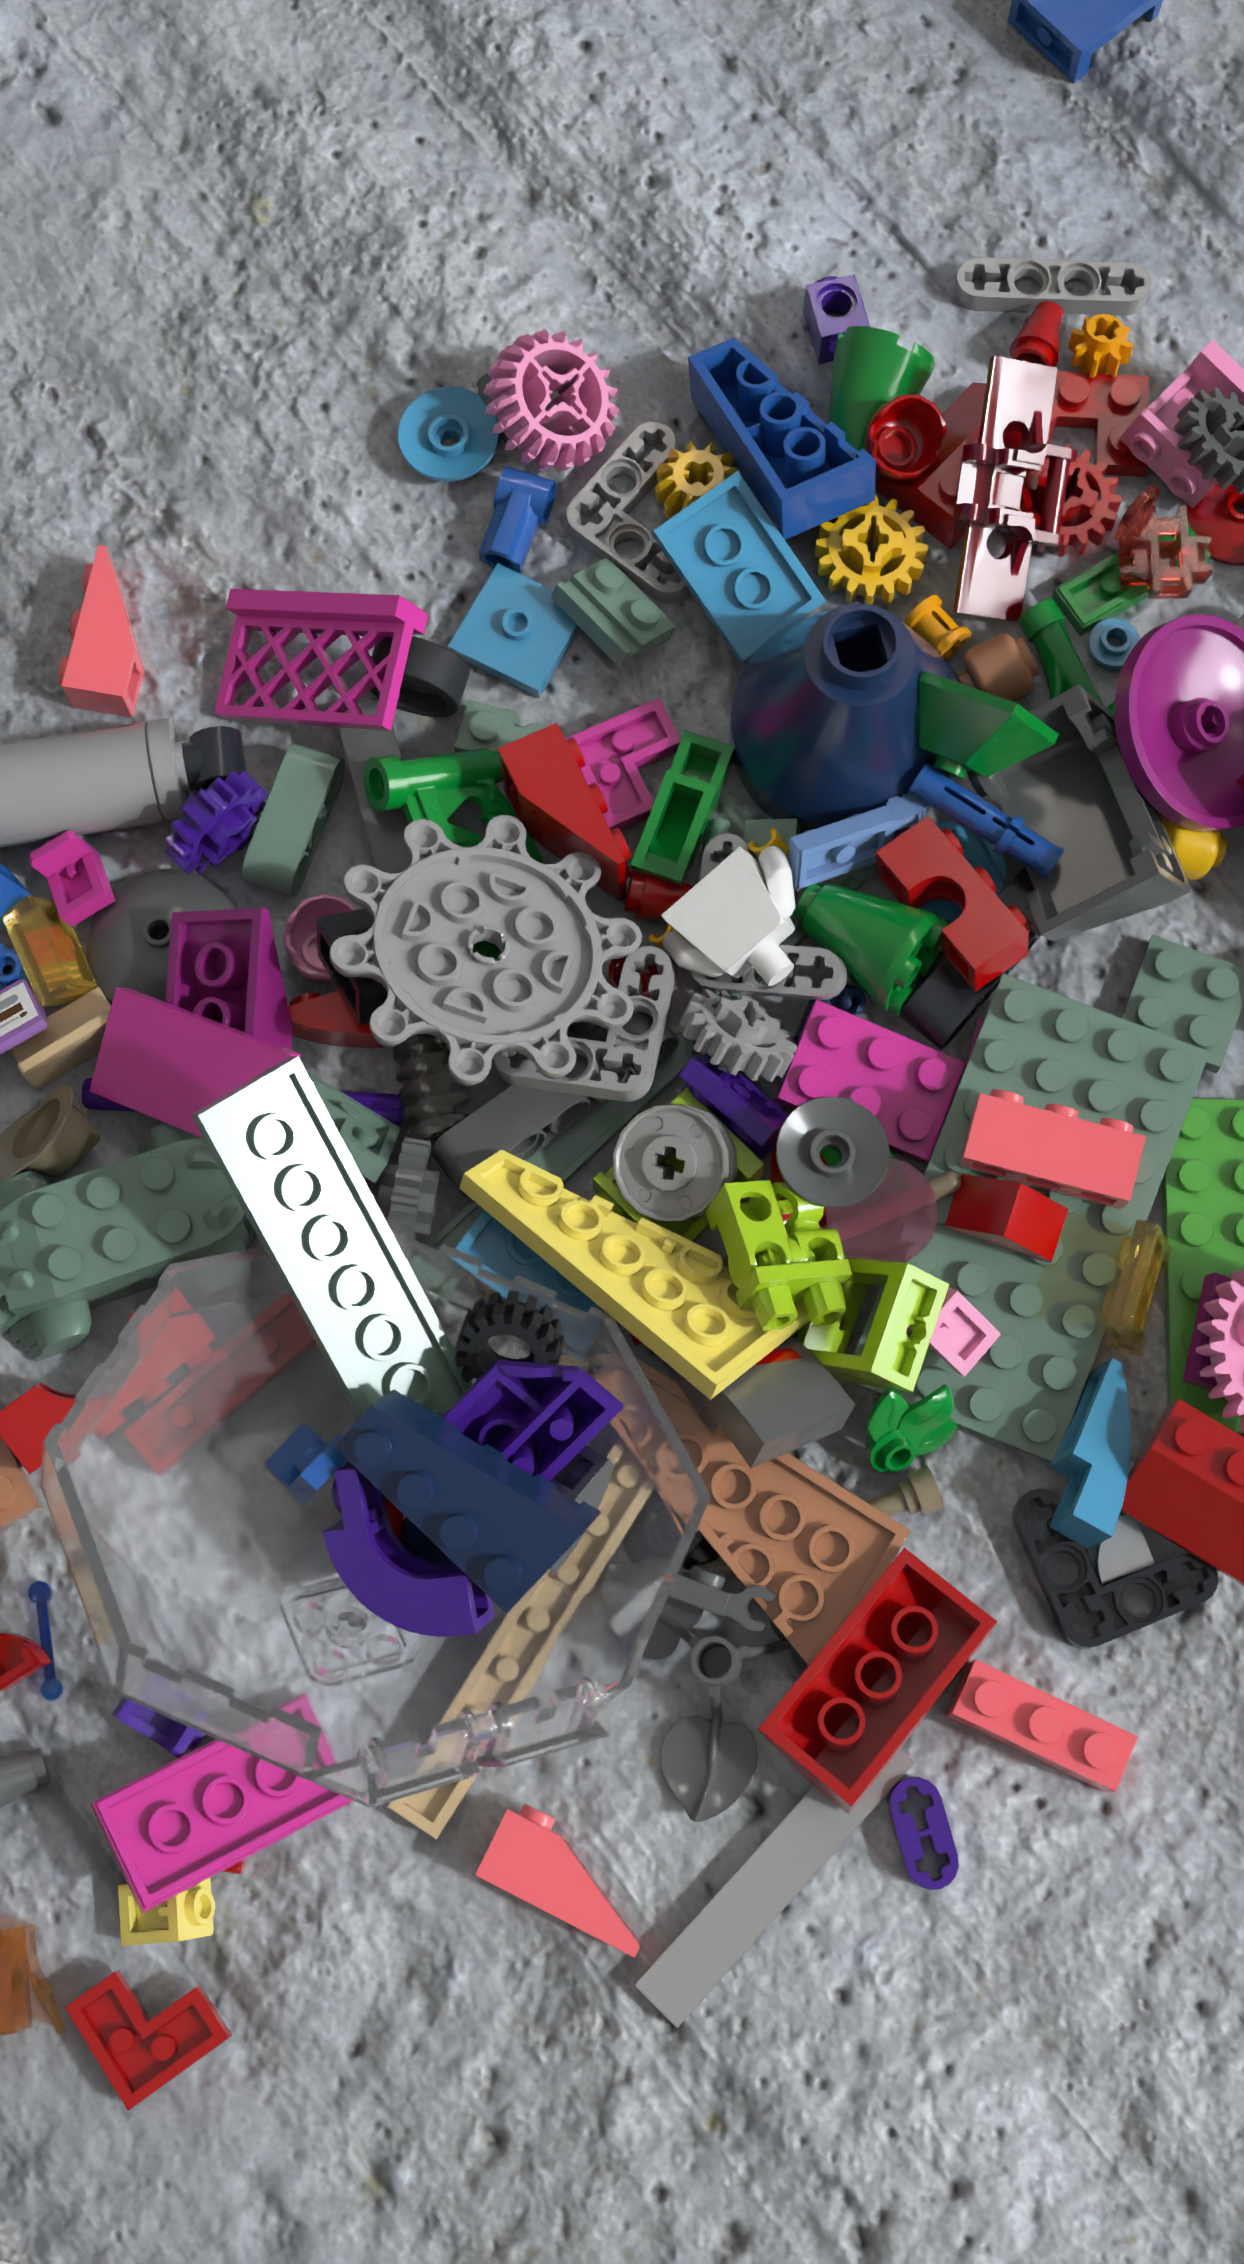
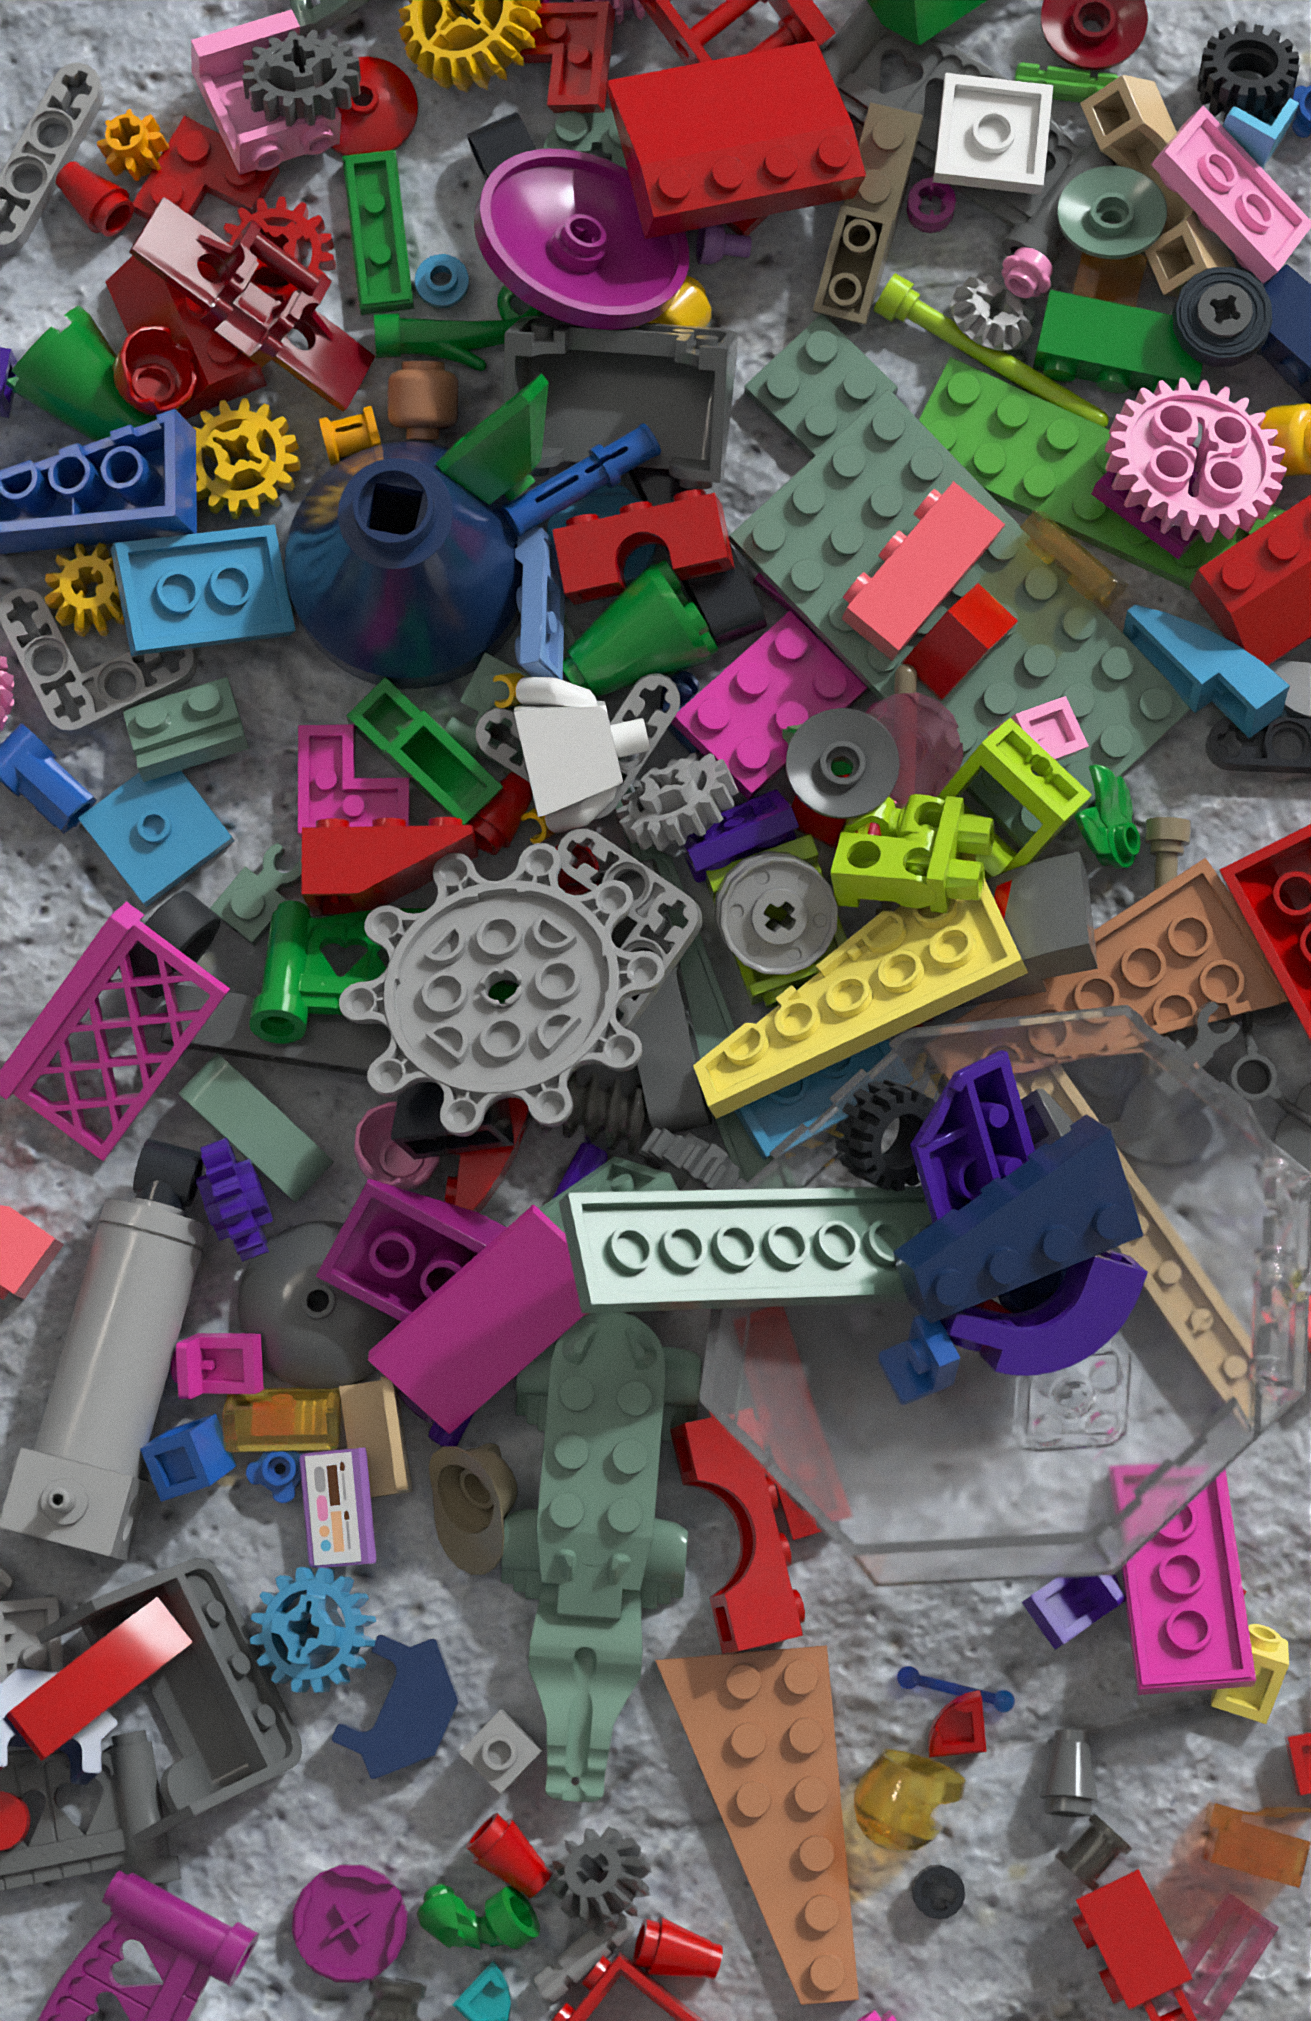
camera: 65 degrees left, 5 degrees up
clear red piece [1114,484,1214,599] -> none

